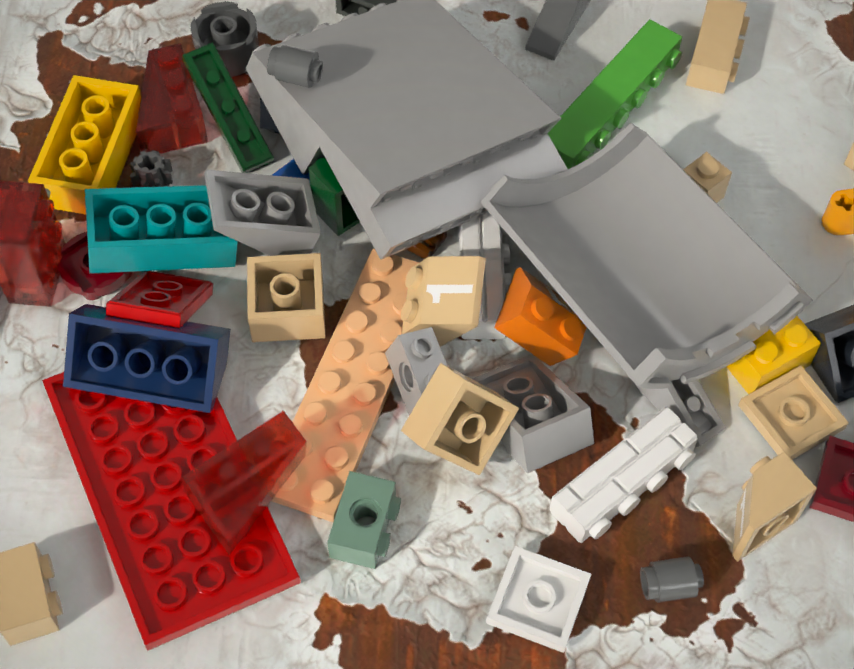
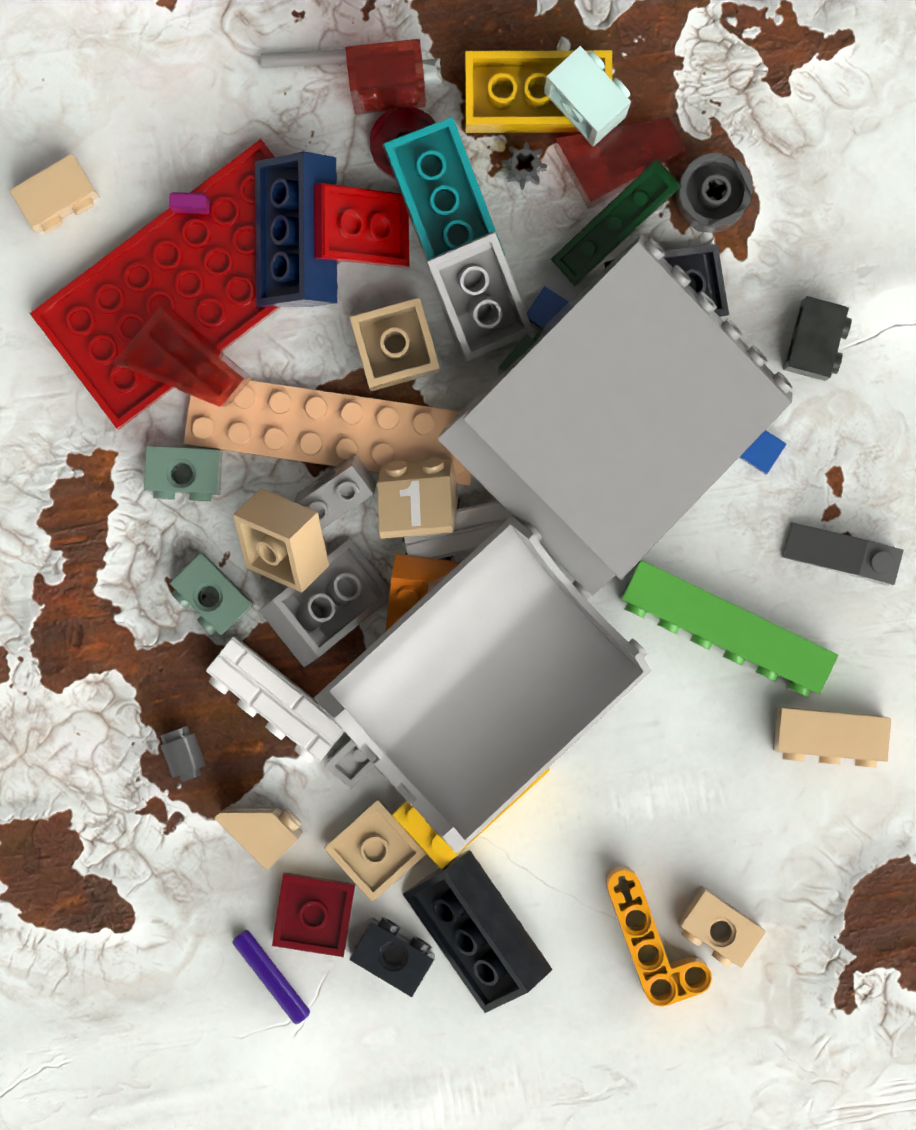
camera: 75 degrees right, 30 degrees up
dark grey brick [267,45,323,88] -> none
white plate [486,546,591,653] -> none
tan brick [683,152,732,203] -> none
none -> magenta tile [169,192,210,214]
none -> sand green brick [169,553,255,635]
none -> light aqua brick [544,46,631,147]

